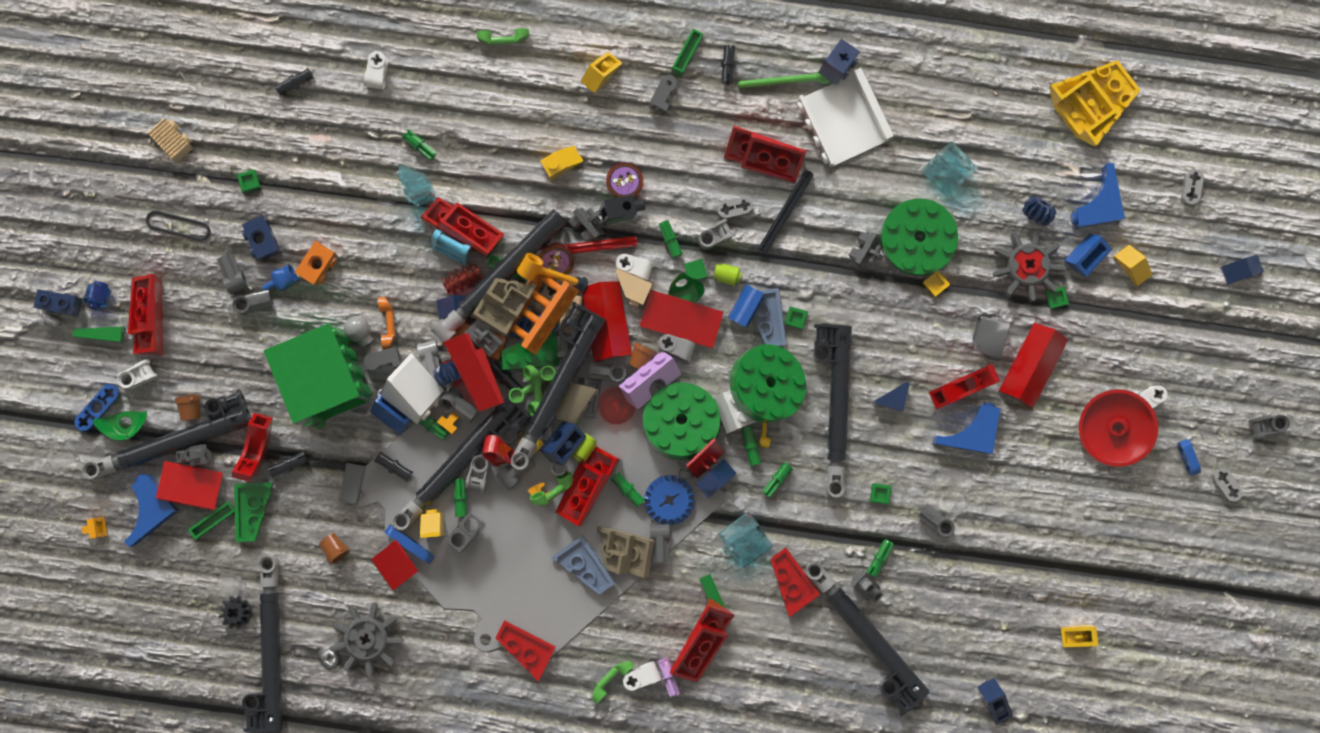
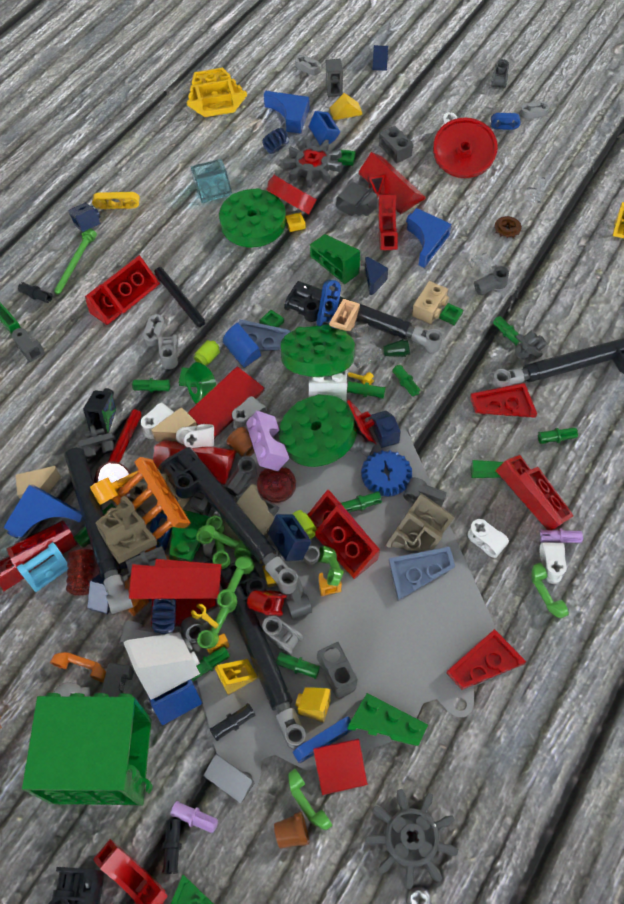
camera: 65 degrees left, 25 degrees down
yellow slope [540,145,584,181] -> none
tile [606,162,644,198] -> none
clear light blue slope [718,511,773,569] -> none
white panel [797,68,894,168] -> none
dark grey hips [849,232,883,270] -> none
none -> blue arch [3,484,83,539]
none -> tan slope [15,466,61,499]
none -> yellow beam [92,192,140,209]
none -> lavender axle [170,801,218,833]
none -> white piece [176,424,214,448]
none -> yellow hand [191,604,219,629]
none -> bright green bar [197,589,237,649]
none -> yellow slope [215,659,258,695]
none -> bright green bar [218,556,254,612]
none -> red arch [266,175,317,214]
none -> bright green bar [289,768,333,830]
none -> green wedge [310,234,360,285]
none -> blue beam [316,280,341,328]
none -> dark grey brick [325,58,343,97]
none -> light nougat slope [329,299,360,331]
none -> green wing [348,693,428,746]
none -> black piece [355,174,385,208]
none -> dark grey brick [379,126,413,164]
none -> dark green cone [383,339,410,357]
none -> tan brick [412,281,449,324]
none -> white piece [468,519,509,558]
none -> reddish brown gear [494,216,522,238]
none -> green axle [538,428,578,444]

